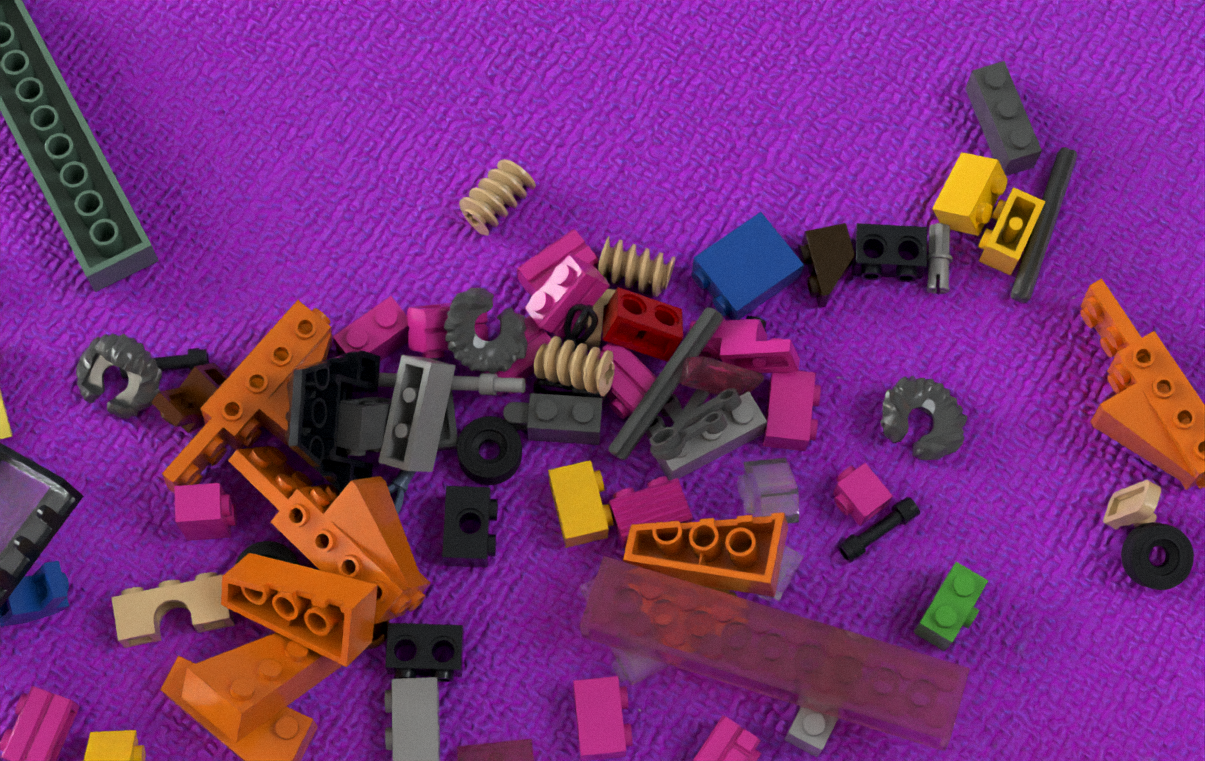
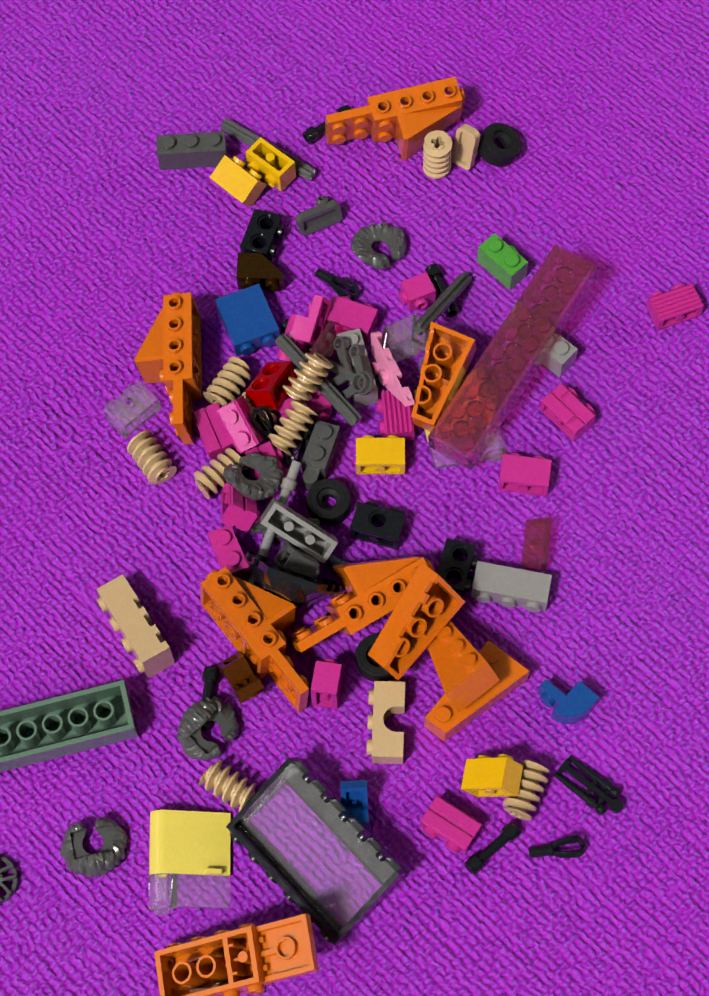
camera: 70 degrees left, 5 degrees down
light grey axle [927,223,953,294] -> none
none -> tan wedge [96,574,175,679]
none -> clear brick [103,380,161,439]
none -> orange wedge [135,292,202,445]
none -> tan piece [194,448,248,500]
none -> tan piece [198,759,256,811]
none -> tan piece [282,352,334,406]
none -> dark grey piece [295,196,343,236]
none -> black bar [302,105,351,144]
none -> black piece [315,268,360,301]
none -> bright pink wing [370,331,415,407]
none -> dark grey axle [413,271,472,335]
none -> tan piece [423,130,453,179]

